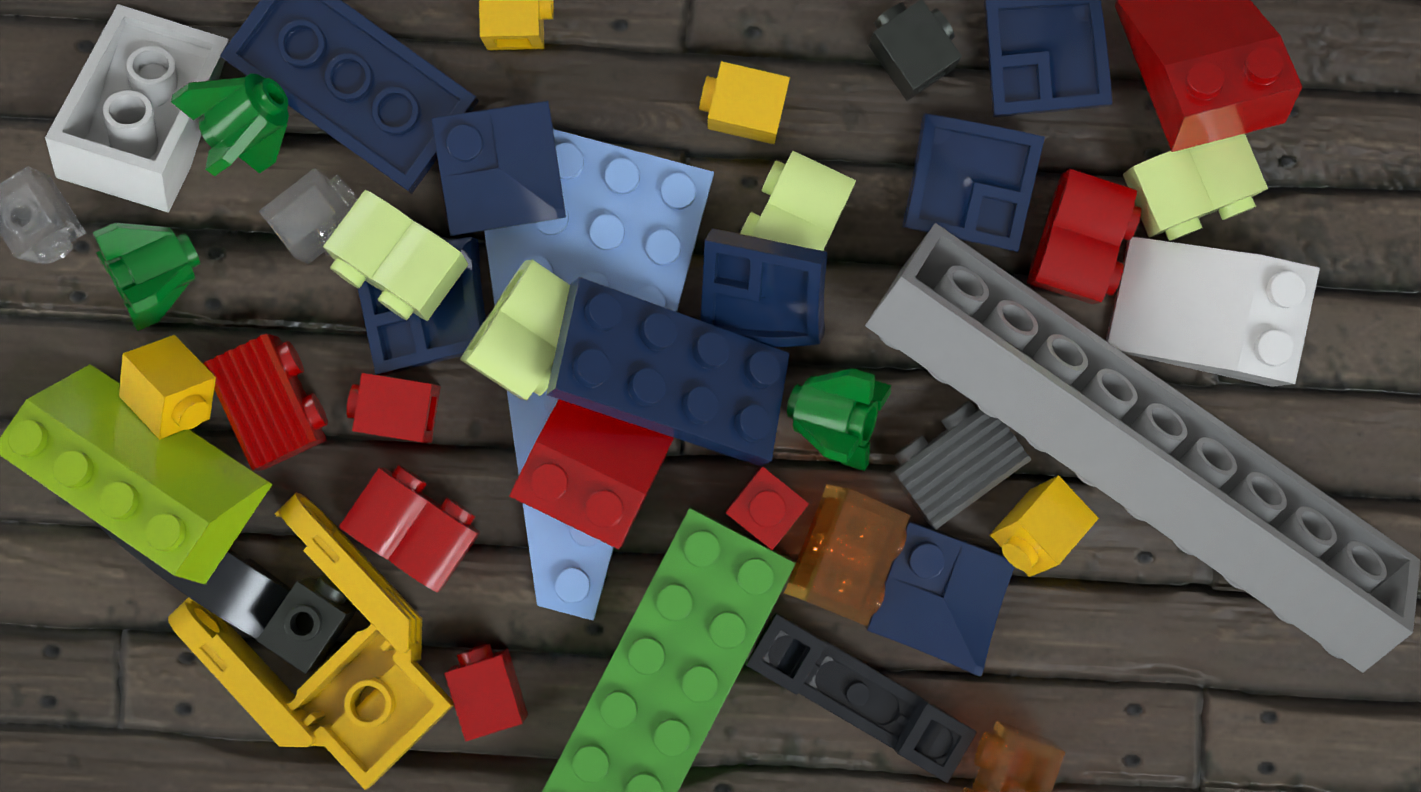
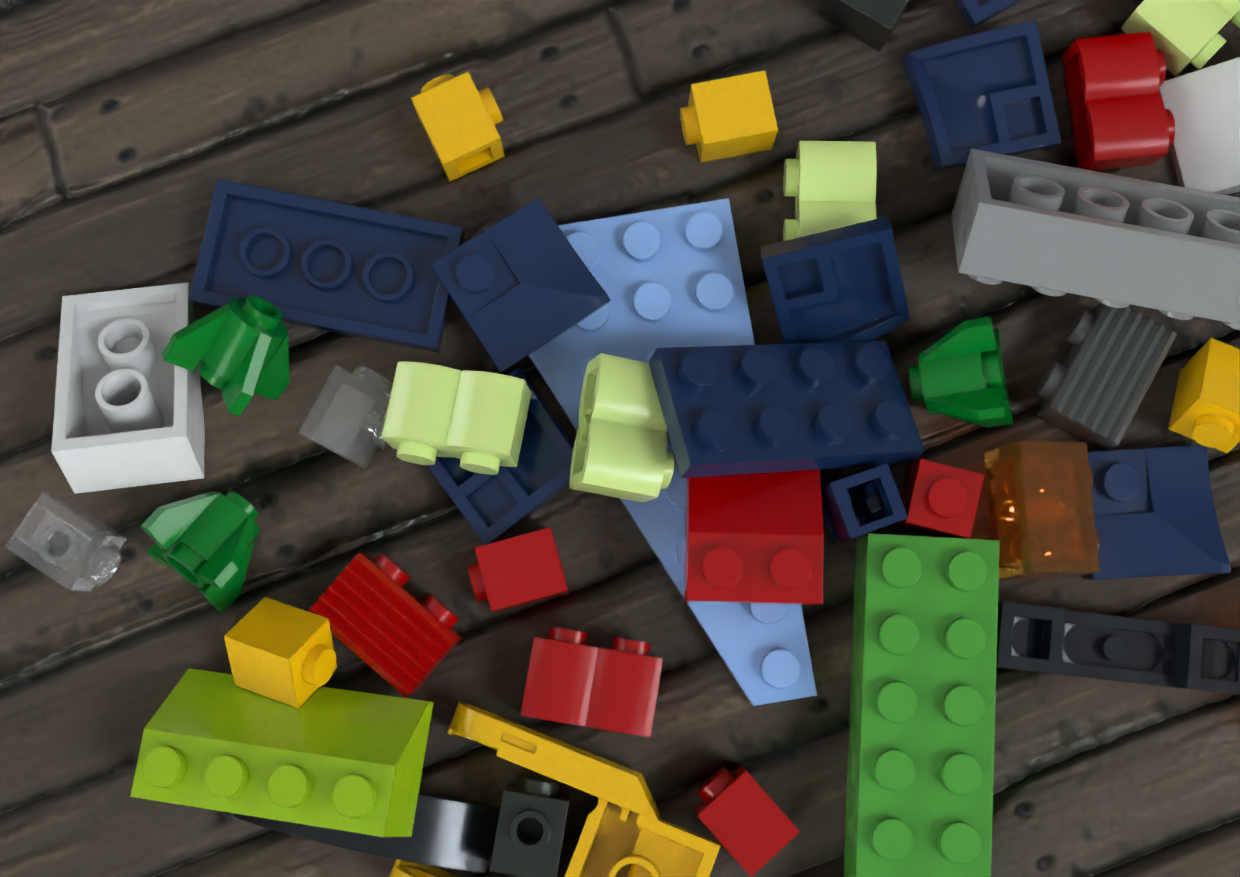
camera: 25 degrees left, 5 degrees down
none -> dark blue leg [821,463,908,544]

